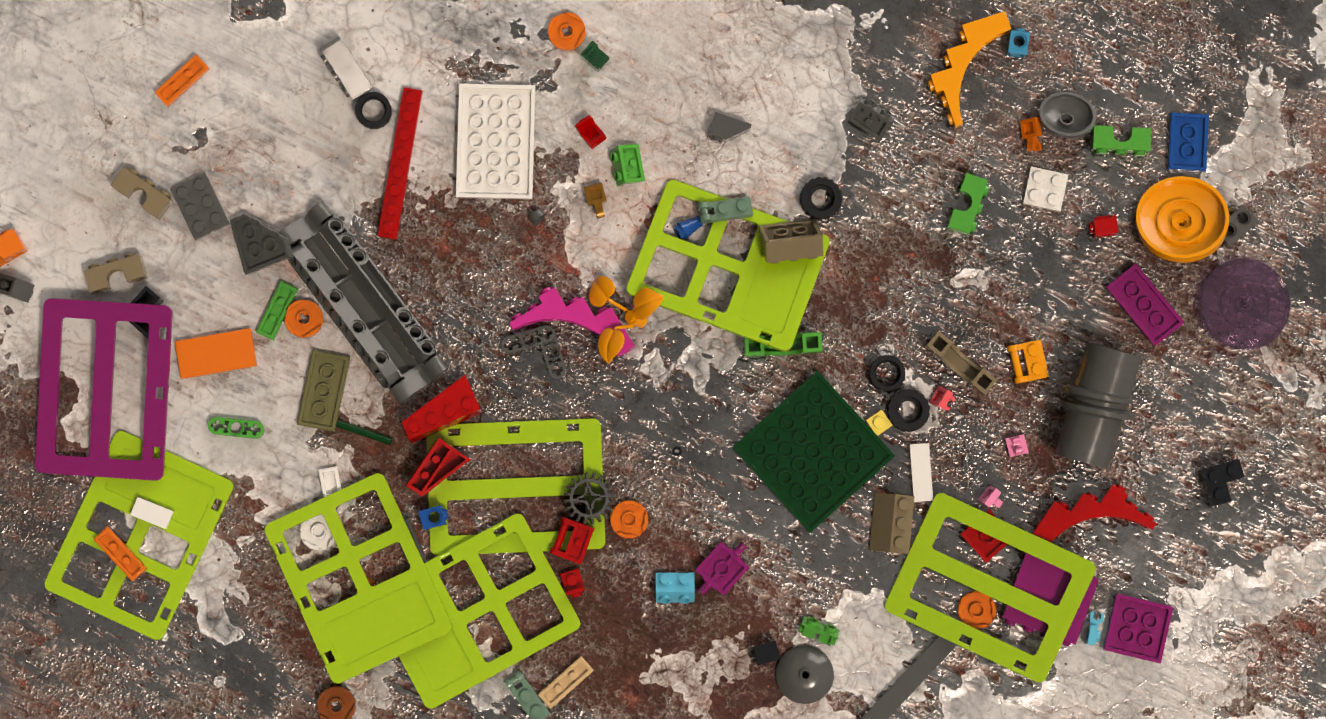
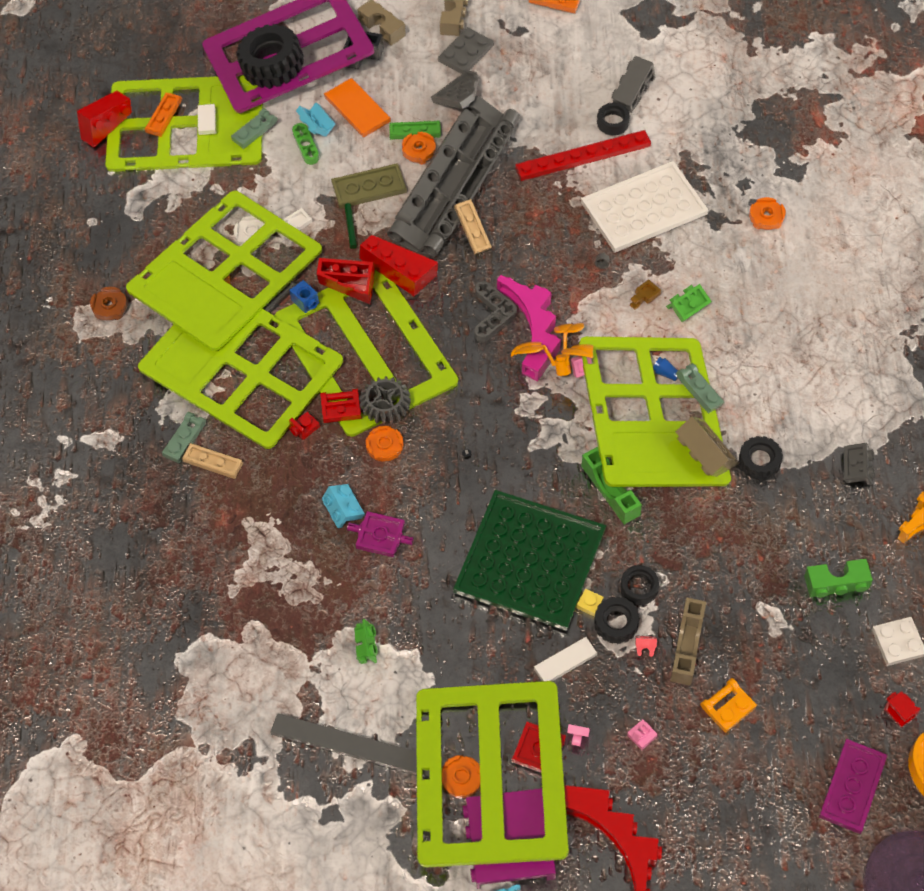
camera: 65 degrees right, 25 degrees down
red bracket [575,115,607,149] -> none
clear green panel [580,40,609,72] -> none
dark grey slope [708,112,752,144] -> none
black brick [750,641,781,665] -> none
dark grey dish [776,646,834,704] -> none
dark tan slope [869,493,915,555] -> none
dark grey piece [1054,341,1143,469] -> none
none -> red wedge [77,90,132,148]
none -> sand green plate [231,108,278,149]
none -> black tyre [236,24,304,88]
none -> medium azure bracket [296,103,335,137]
none -> tan tile [454,199,492,255]

